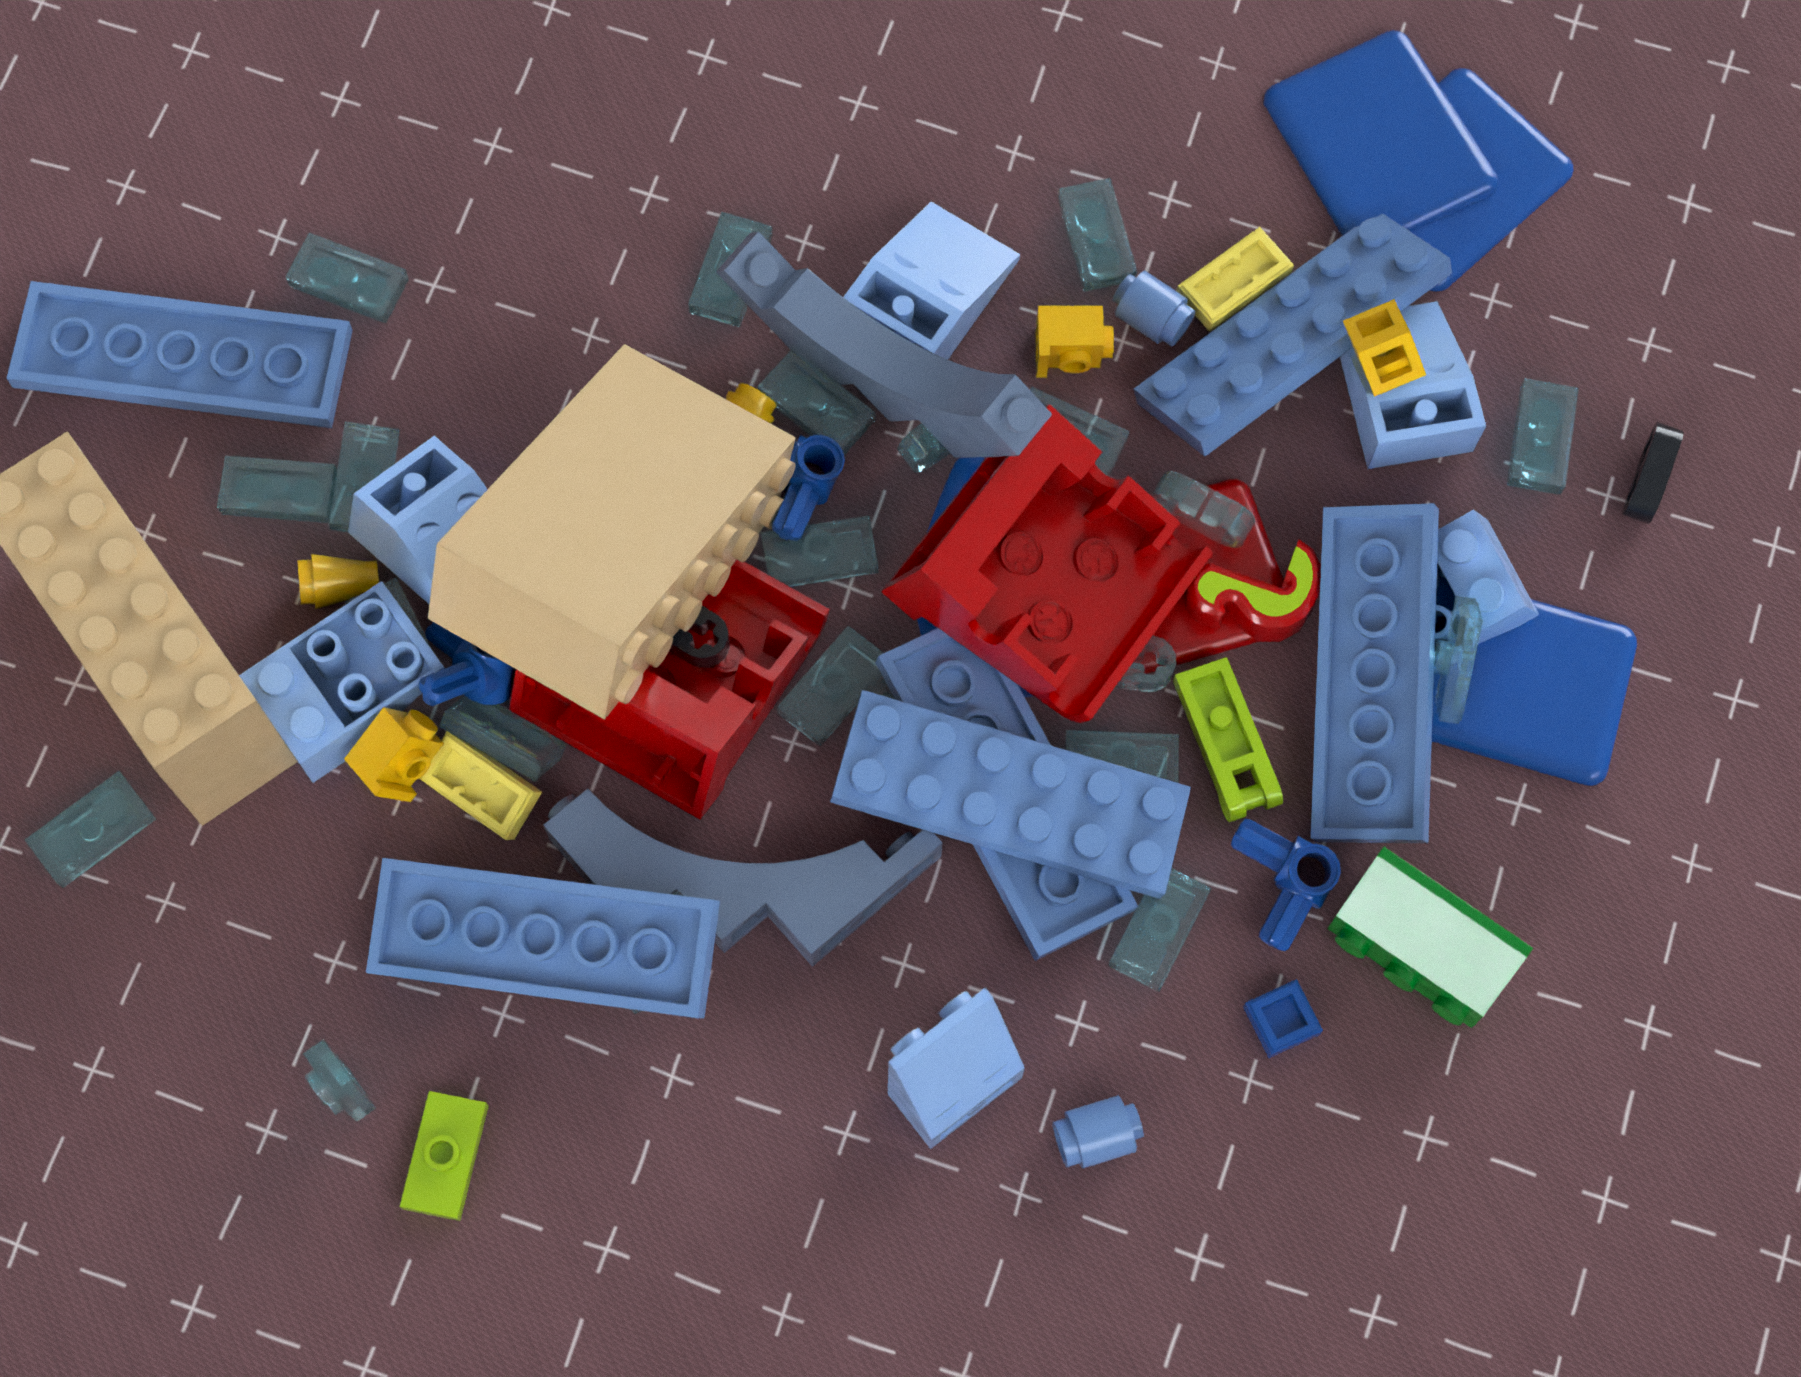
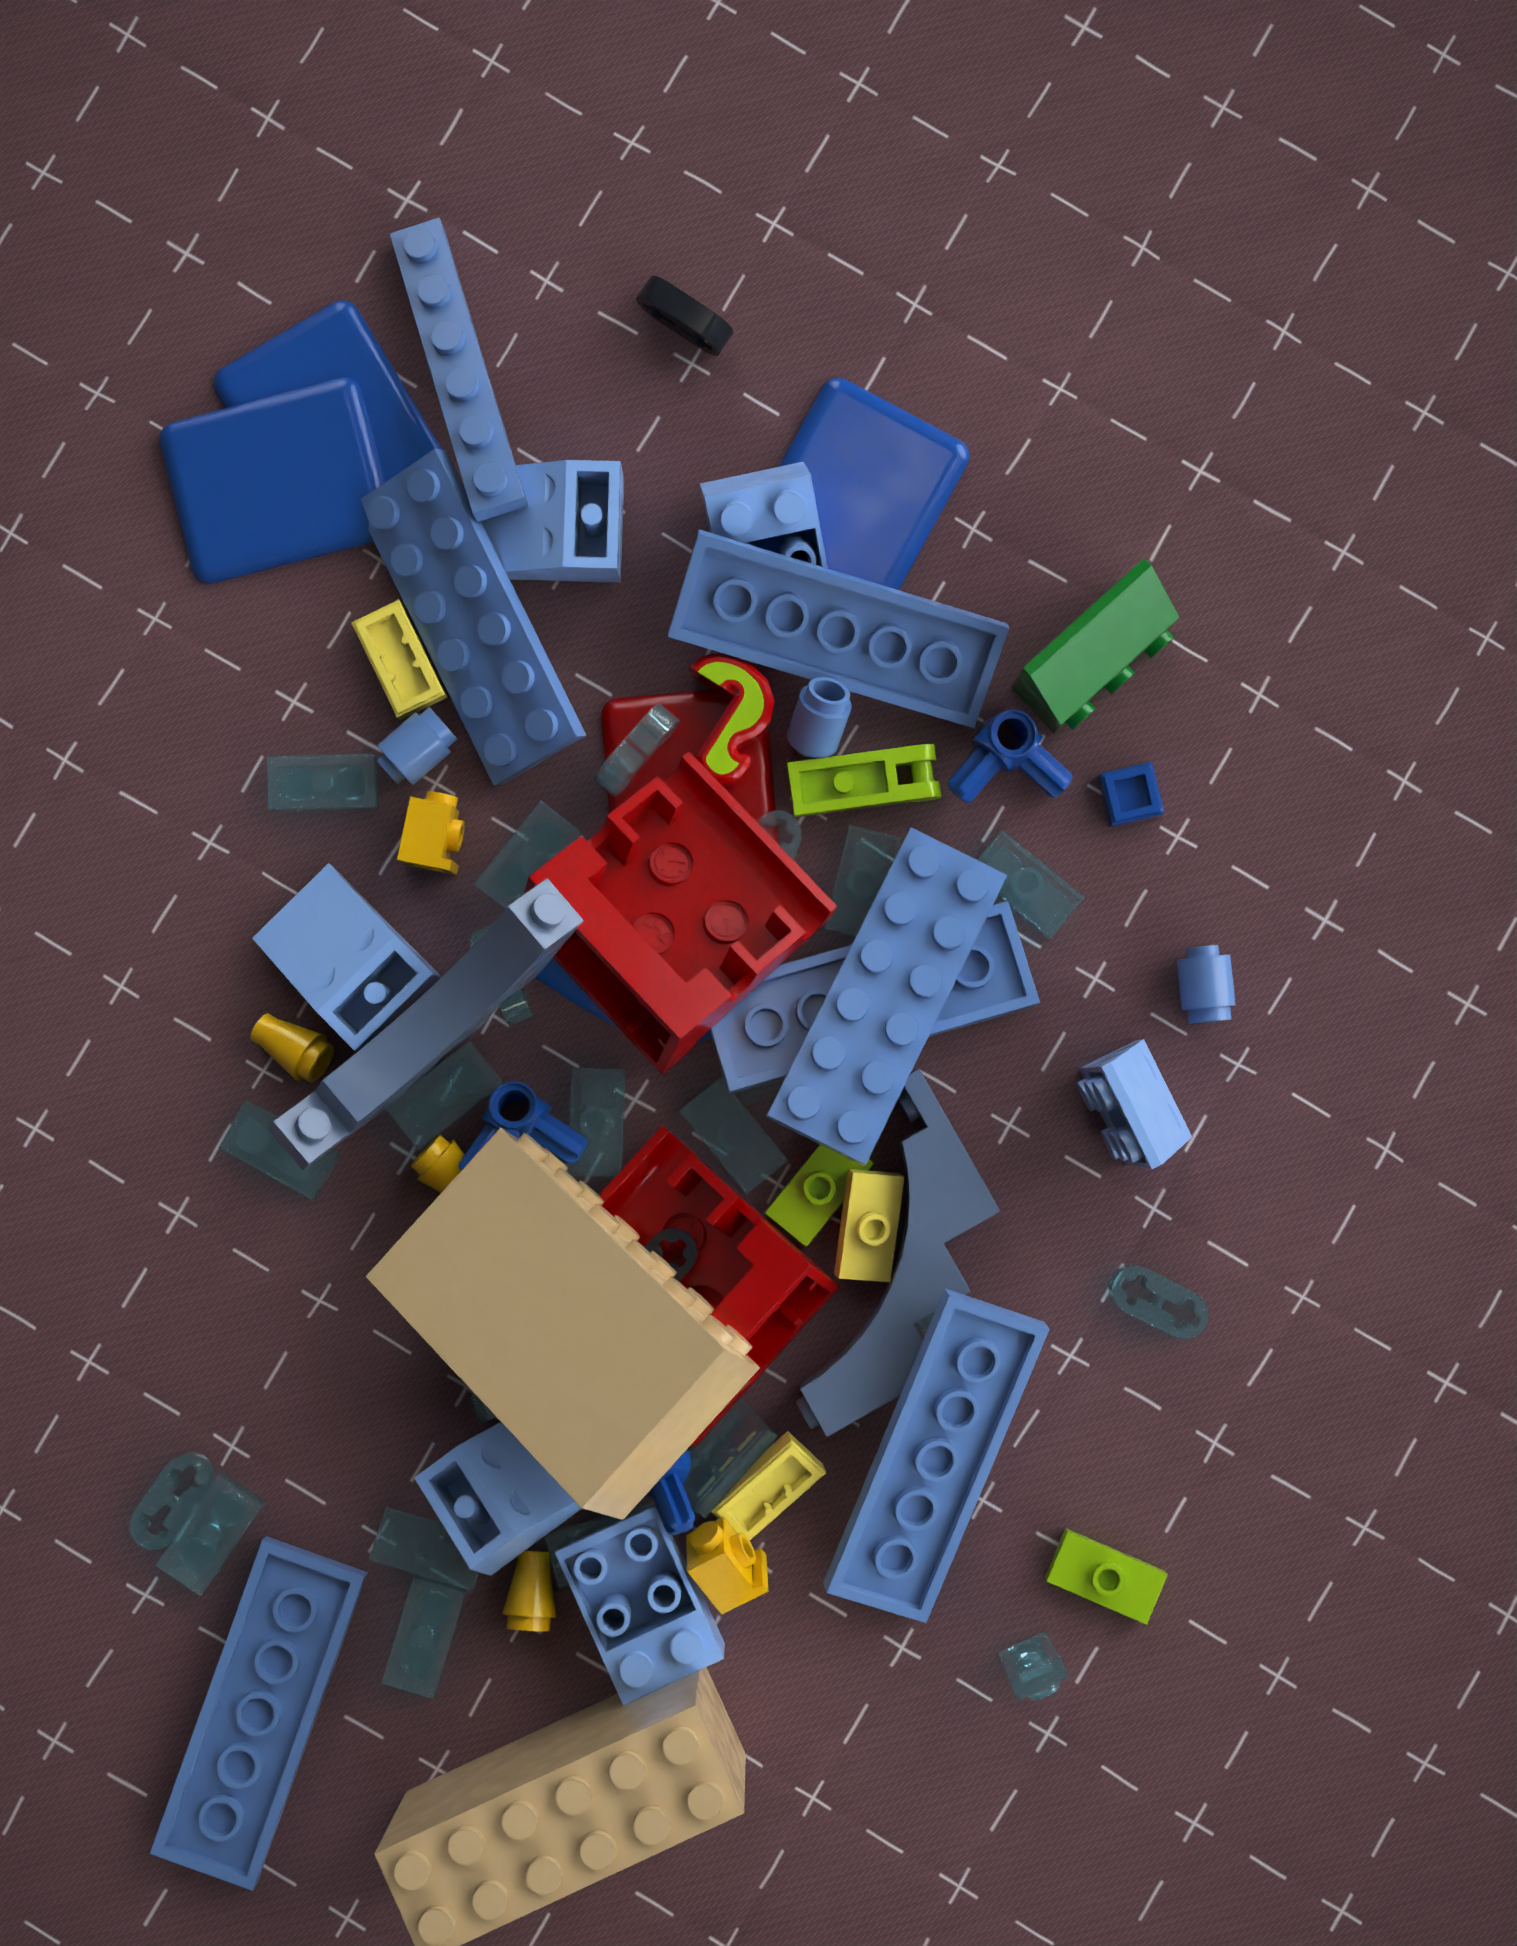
camera: 75 degrees left, 15 degrees up
clear light blue plate [25,771,156,888] -> none
yellow brick [1343,299,1426,397] -> none
clear light blue plate [1434,596,1483,724] -> none
clear light blue plate [1507,378,1579,495] -> none
none -> clear light blue beam [129,1452,215,1550]
none -> yellow cone [250,1013,334,1083]
none -> medium blue plate [390,217,528,522]
none -> lime plate [765,1144,874,1247]
none -> medium blue brick [787,677,852,759]
none -> light yellow plate [834,1169,905,1282]
none -> clear light blue beam [1108,1264,1209,1339]

